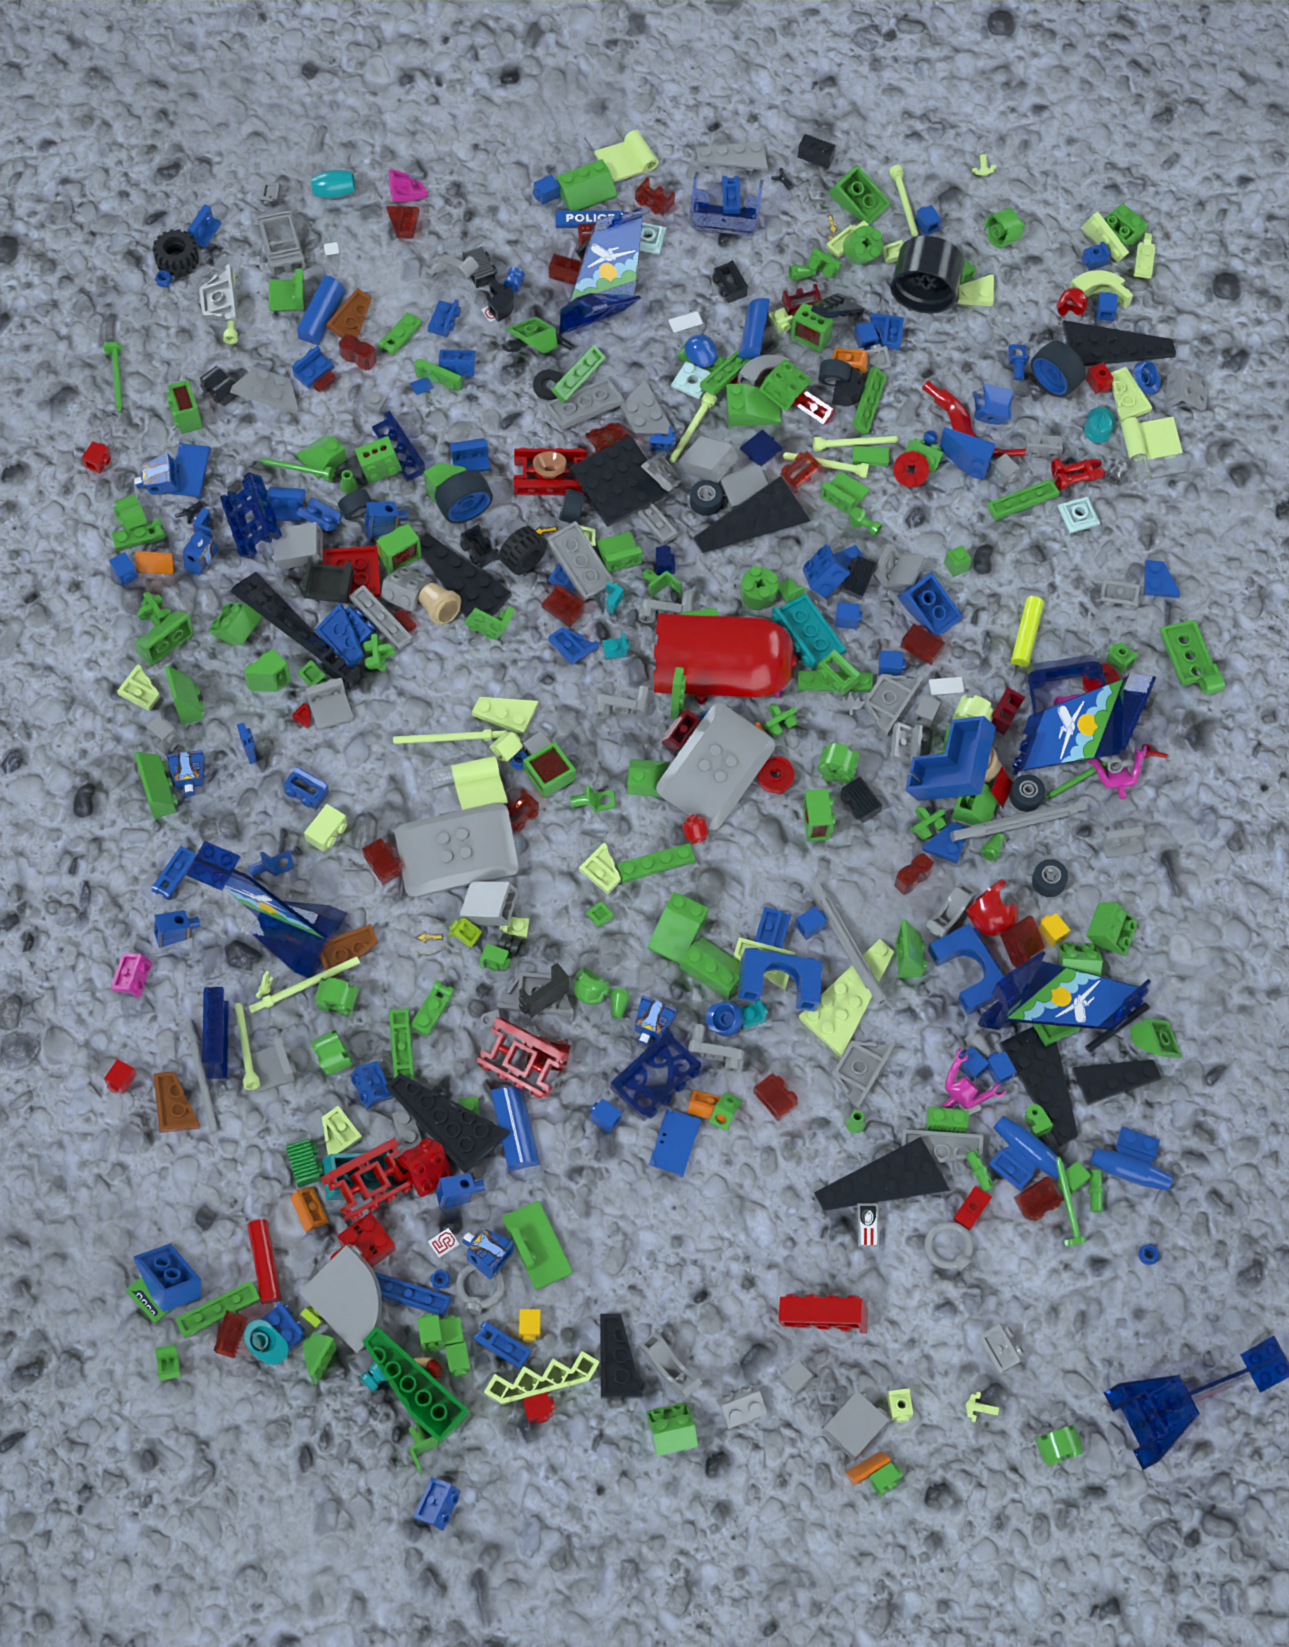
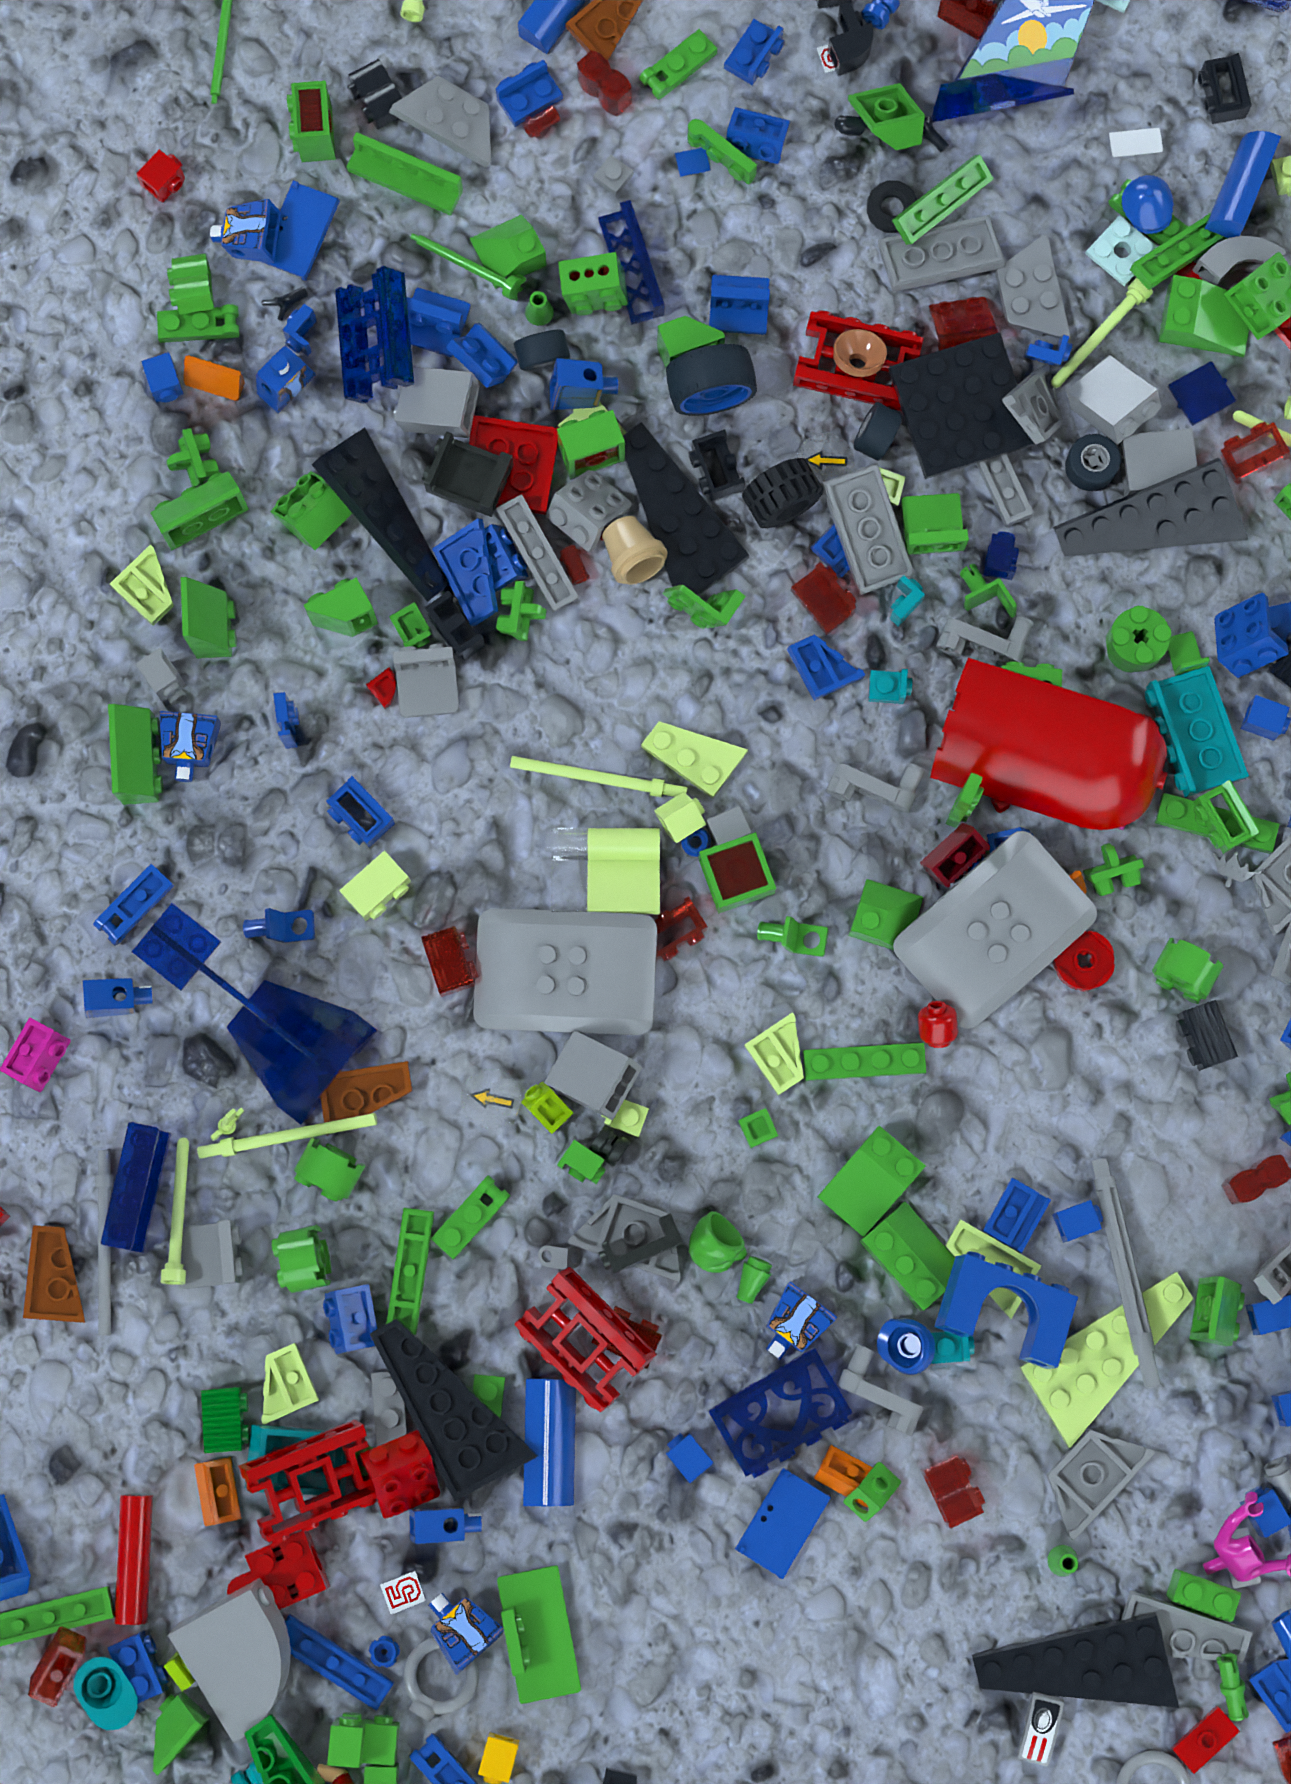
camera: 15 degrees right, 15 degrees up
bright green piece [802,789,835,841] -> none
none -> bright green fence [346,132,463,216]

